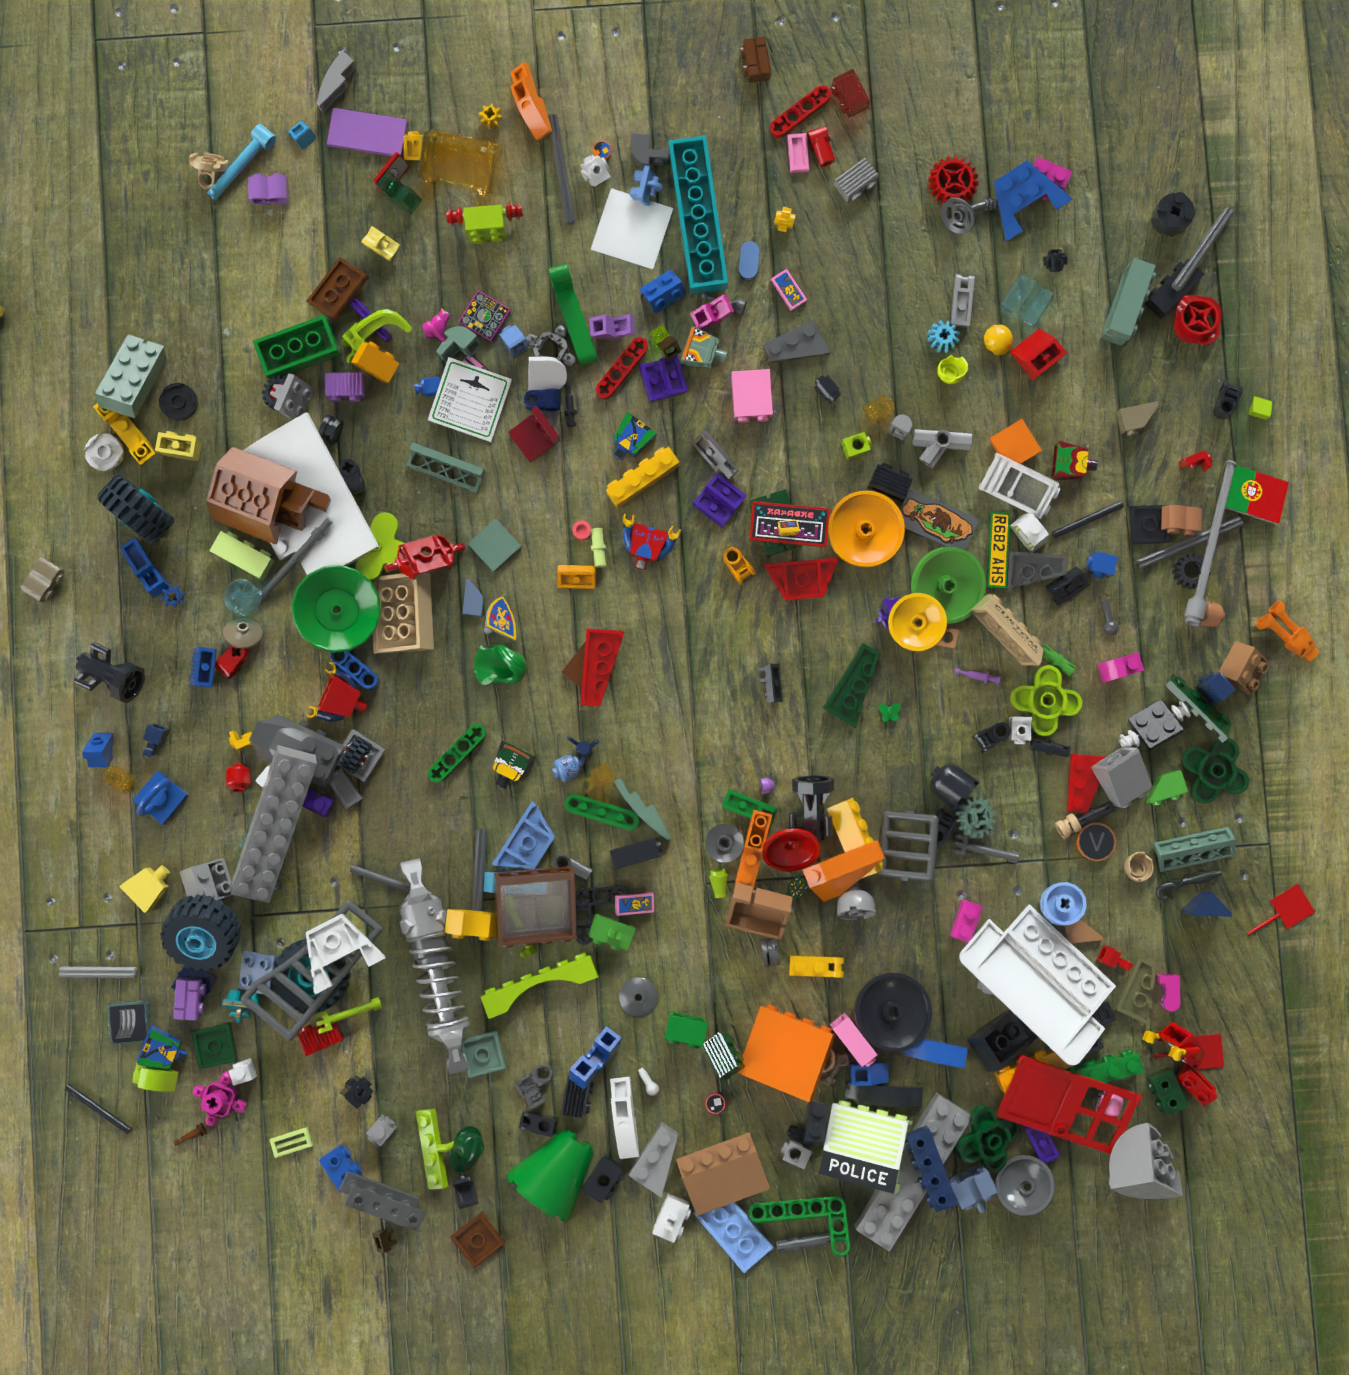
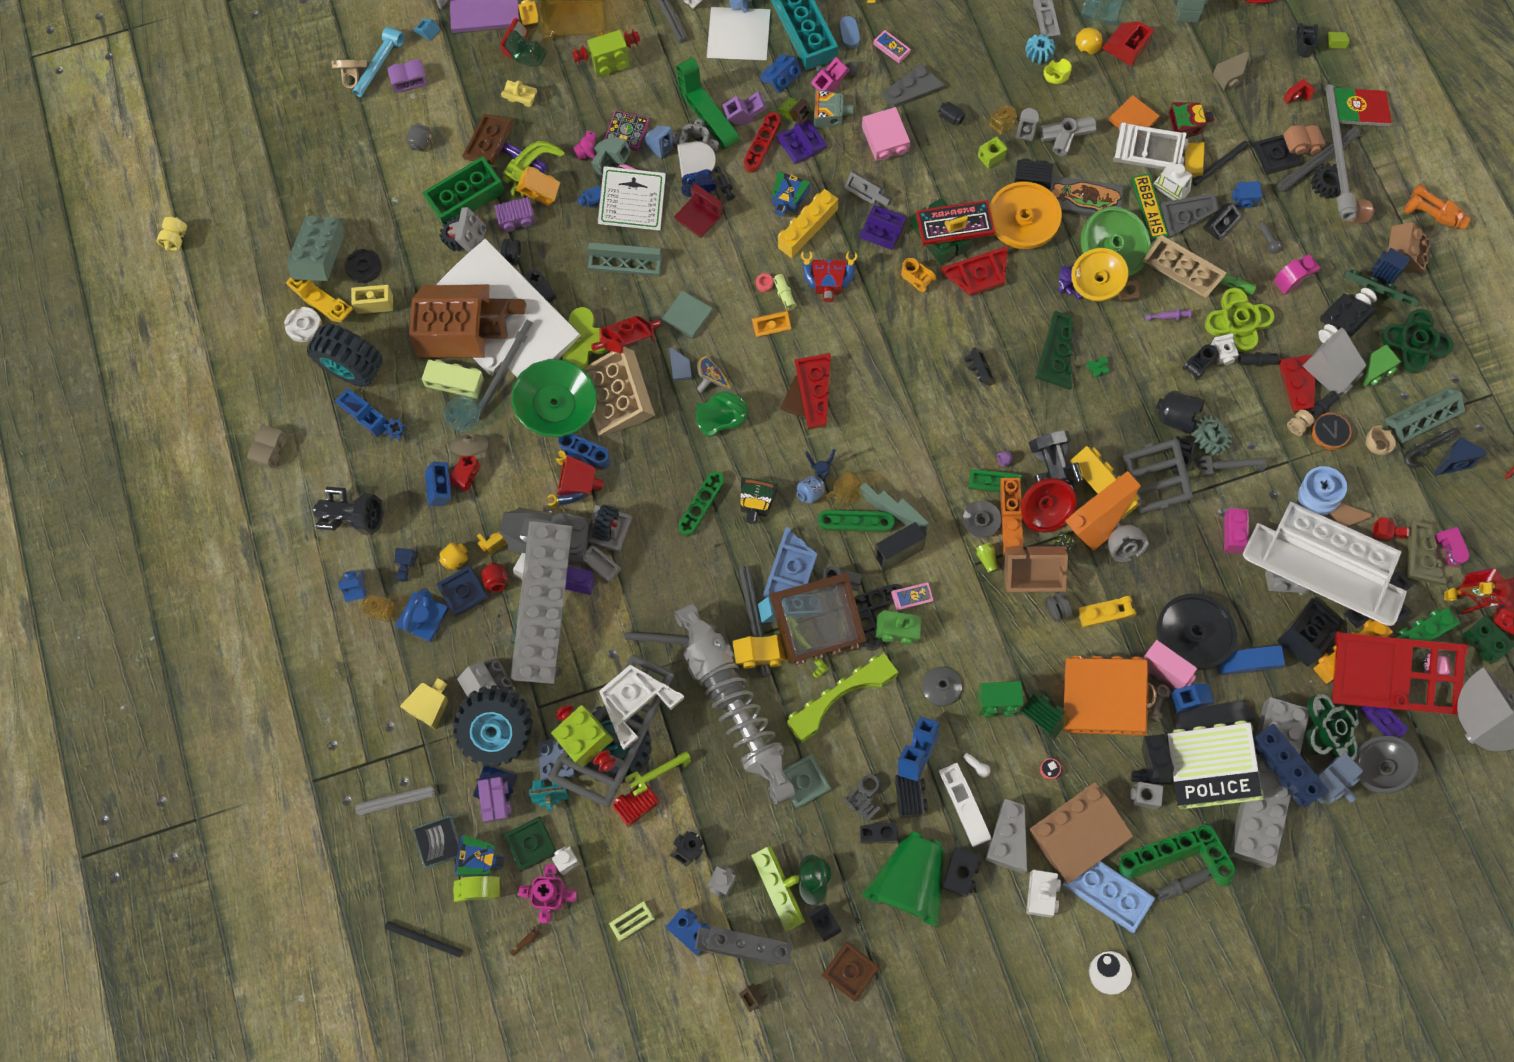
camera: 10 degrees left, 15 degrees down
none -> dark grey head [406,123,432,152]
none -> dark blue plate [437,565,489,617]
none -> yellow head [439,542,468,571]
none -> lime brick [551,705,616,772]
none -> white tile [1089,951,1132,995]
none -> yellow slope [1185,142,1204,177]

